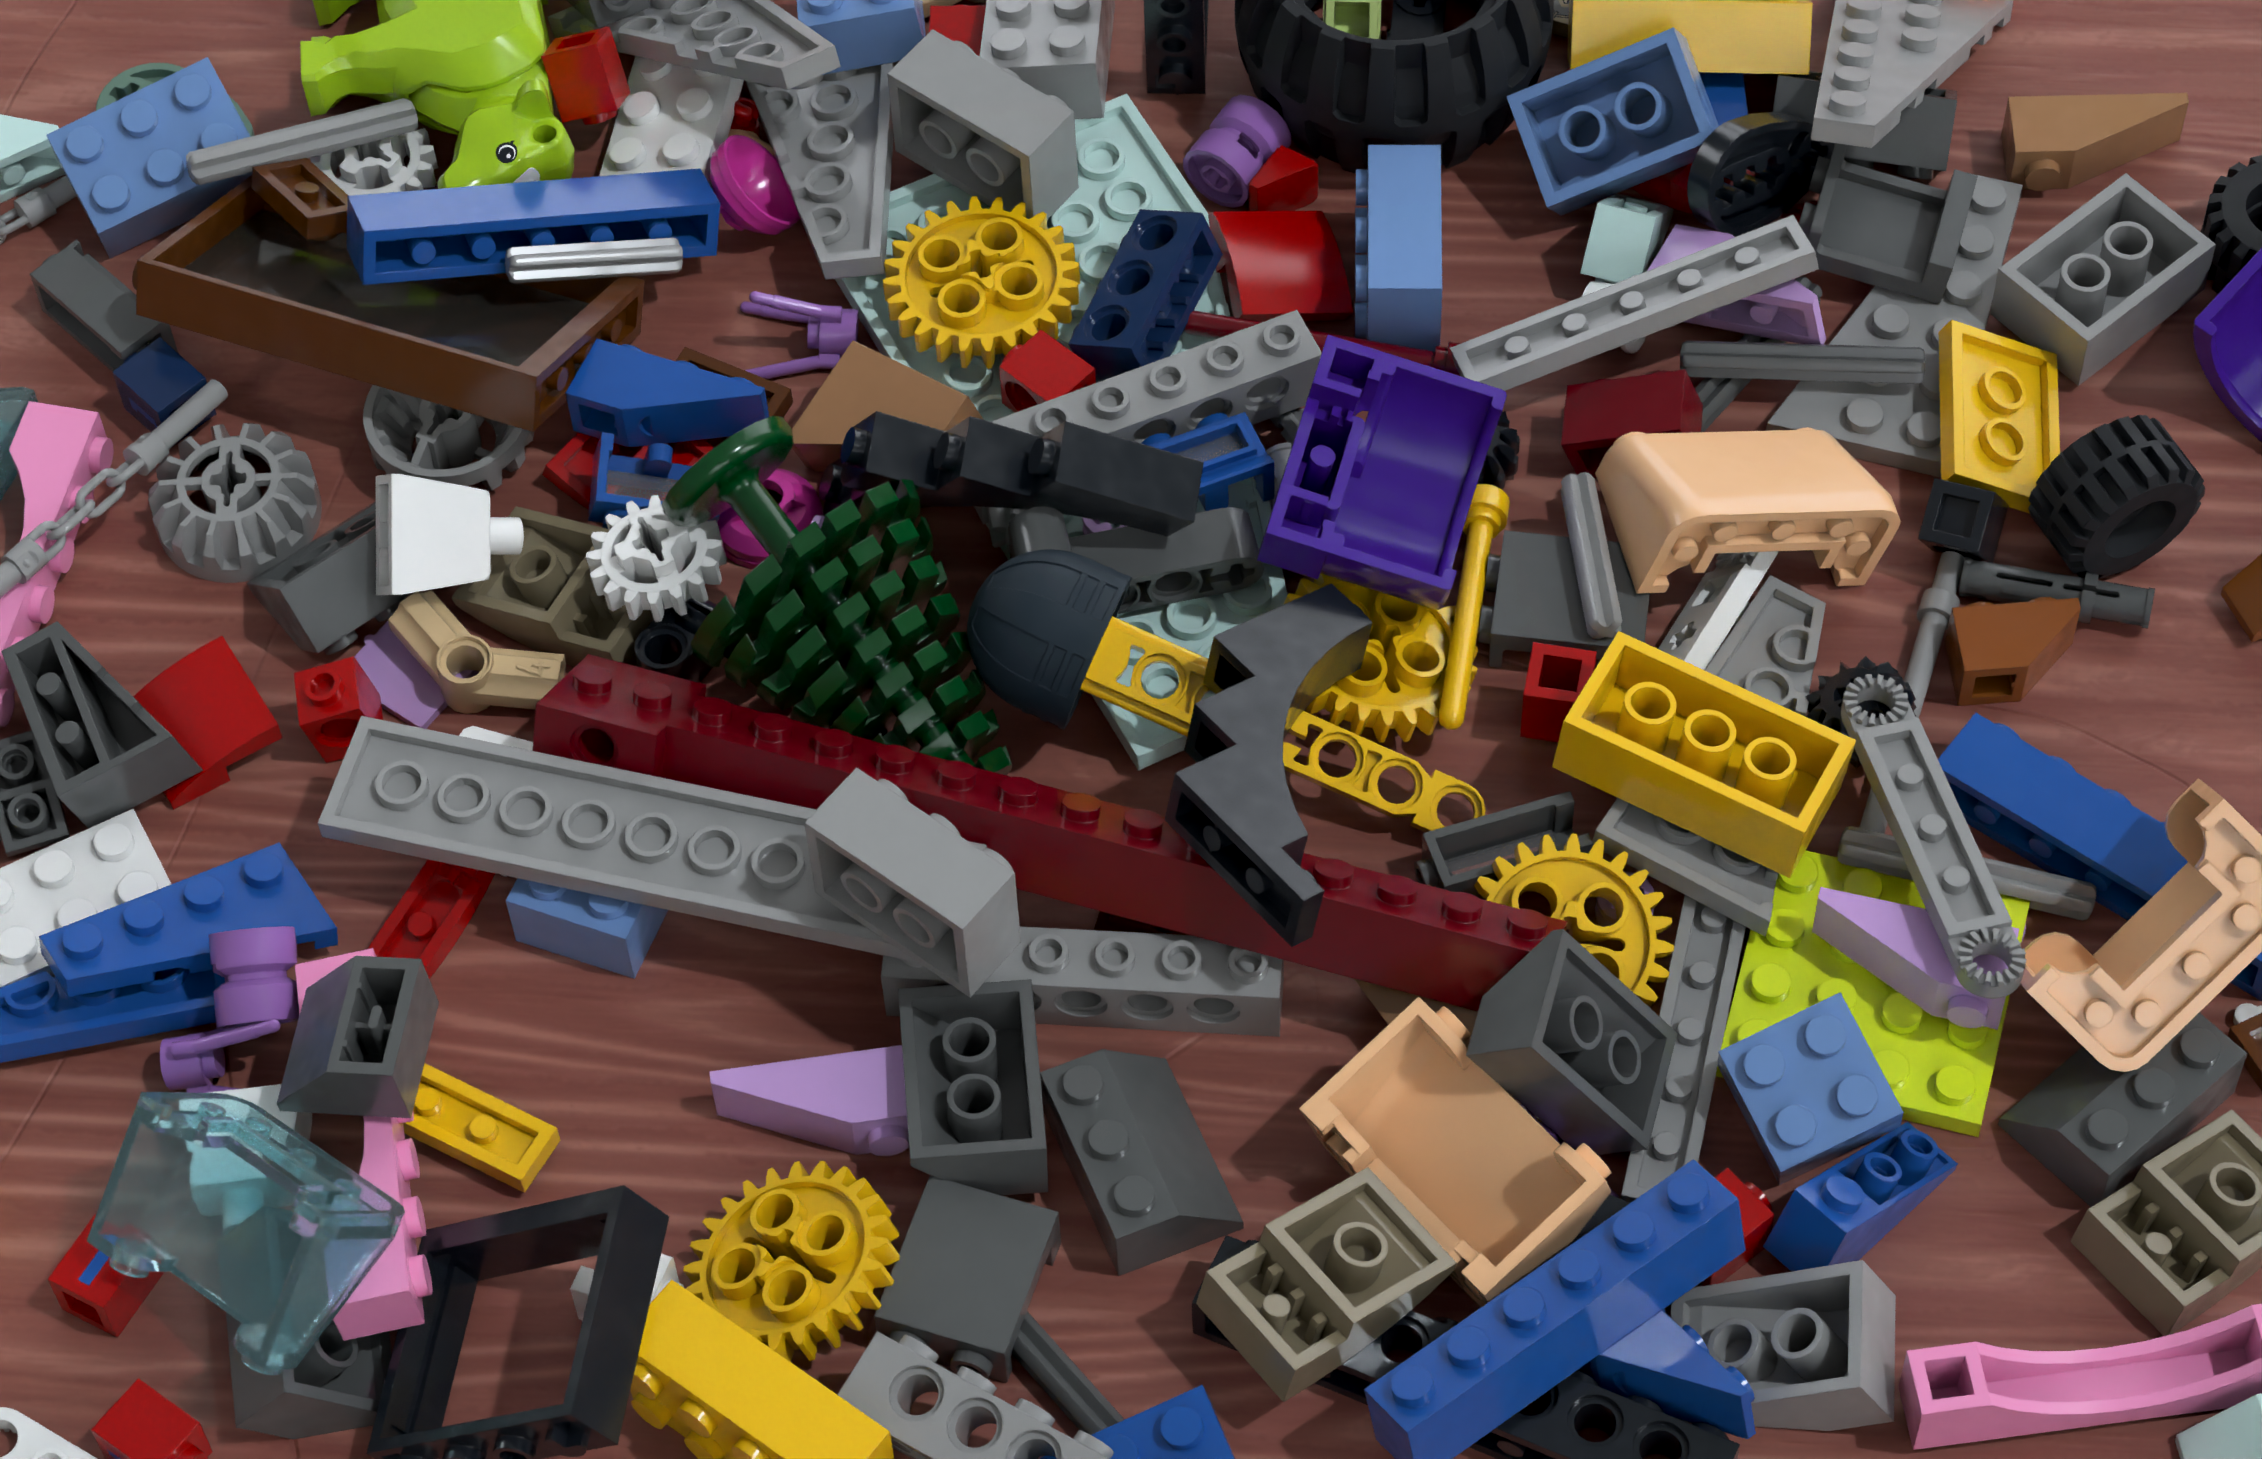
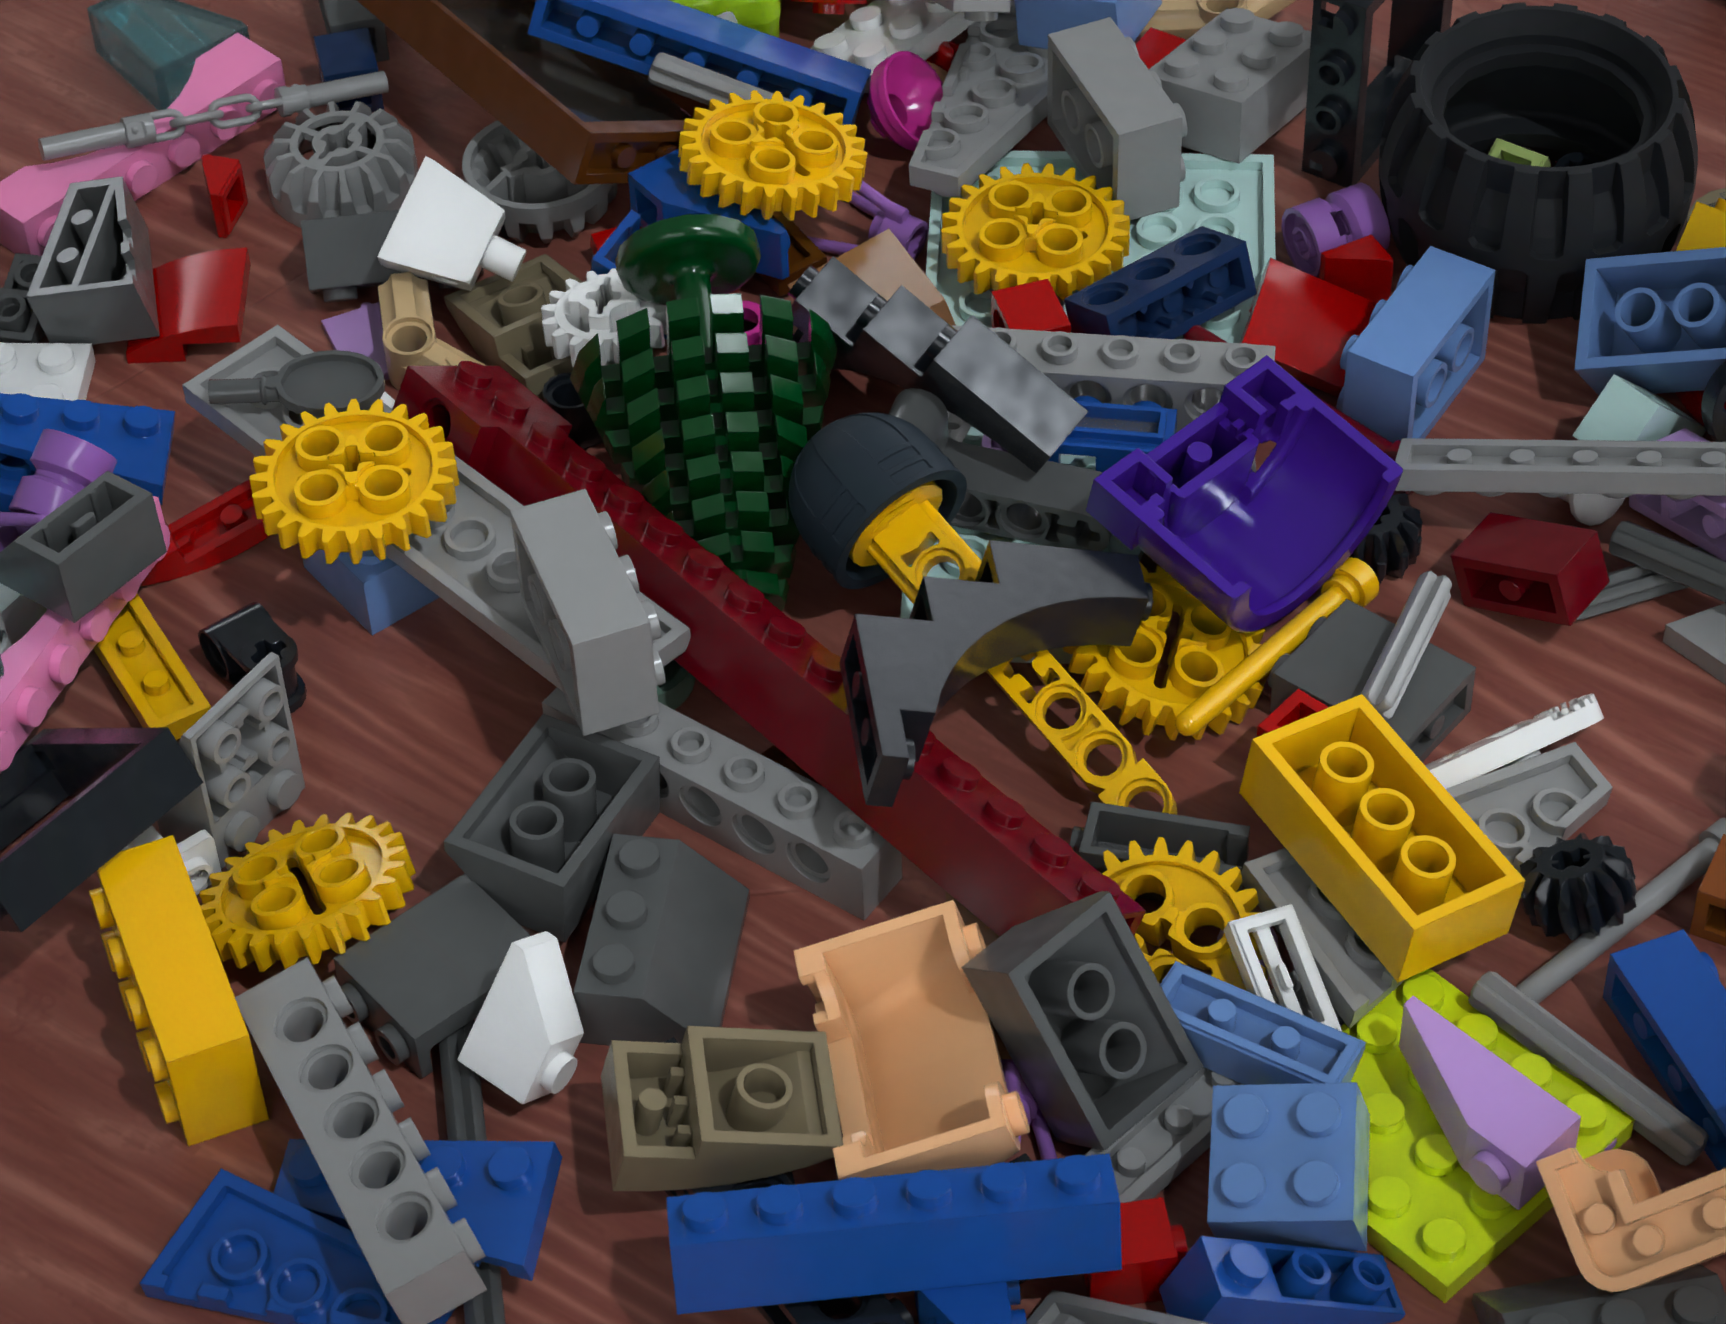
camera: 30 degrees right, 10 degrees down
red brick [294,656,383,763] -> none
lavender slope [709,1045,909,1156] -> none
light nougat windscreen [1595,427,1901,594] -> none
light grey plate [1841,674,2027,999] -> none
none -> light grey slope [157,652,305,870]
none -> black piece [198,602,307,713]
none -> red slope [201,154,248,238]
none -> dark grey piece [208,350,385,417]
none -> yellow gear [249,399,459,565]
none -> white slope [457,931,584,1105]
none -> yellow gear [678,90,867,221]
none -> medium blue slope [1160,961,1366,1085]
none -> white tile [1223,904,1342,1032]

